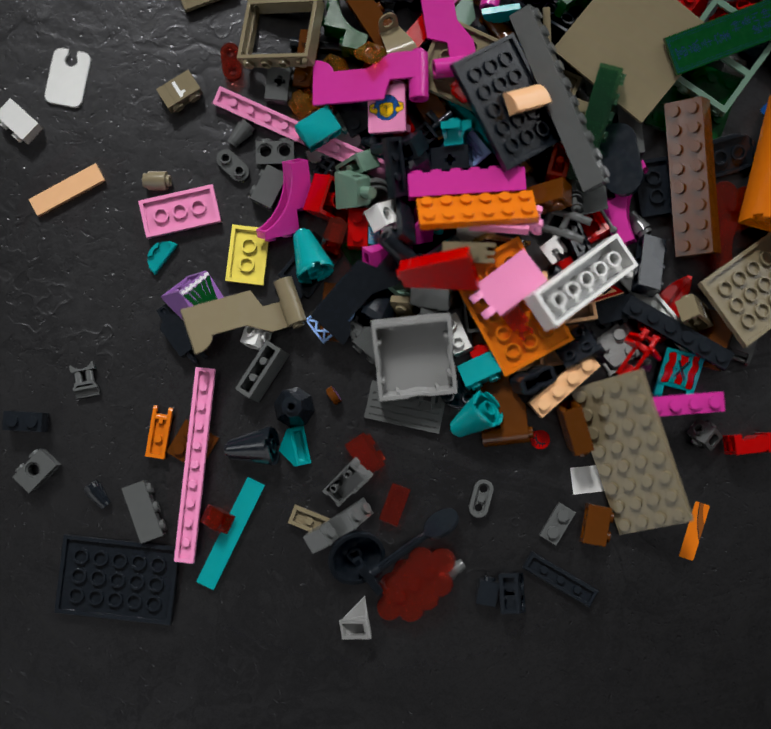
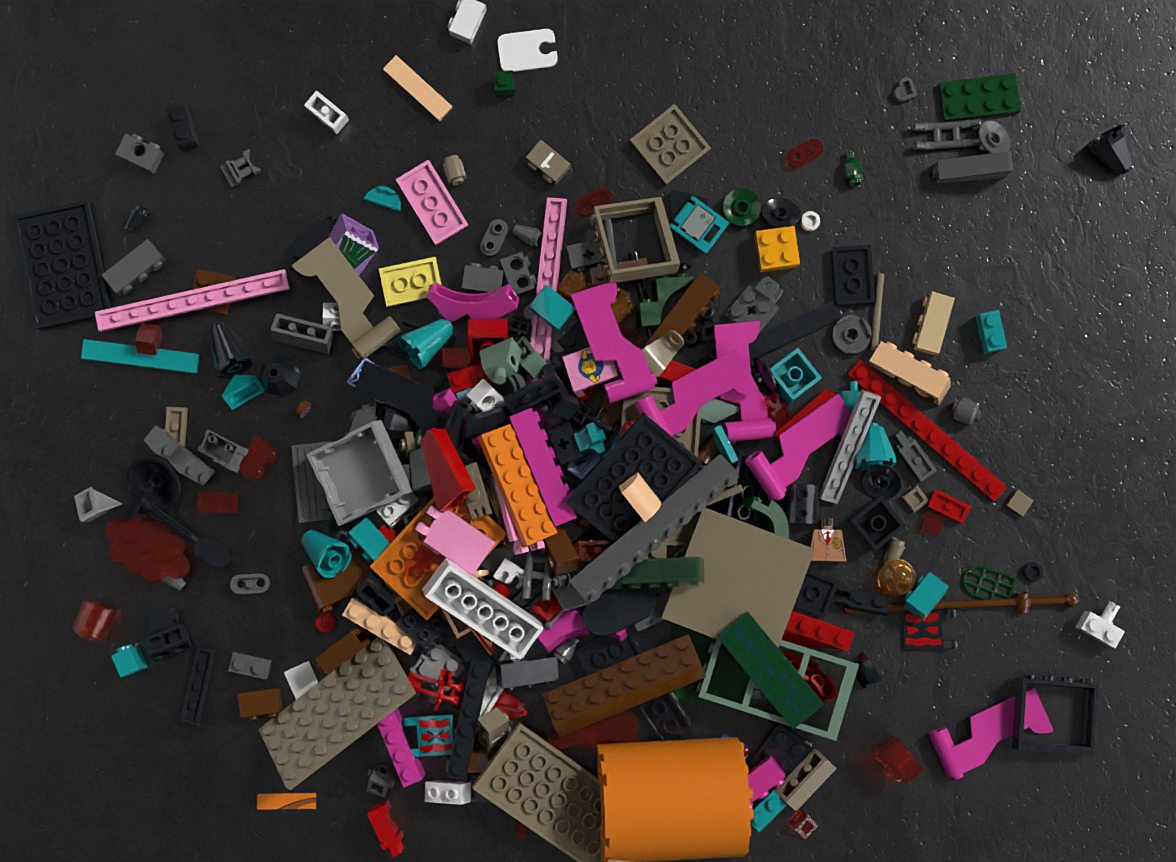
camera: 70 degrees right, 0 degrees up
orange hinge [145,405,173,459] -> none
clear orange plate [353,41,387,64] -> none
none -> clear red piece [72,599,117,642]
none -> teal brick [111,644,148,678]
none -> white brick [304,91,349,134]
none -> white brick [425,779,471,805]
none -> dark green brick [494,70,515,96]

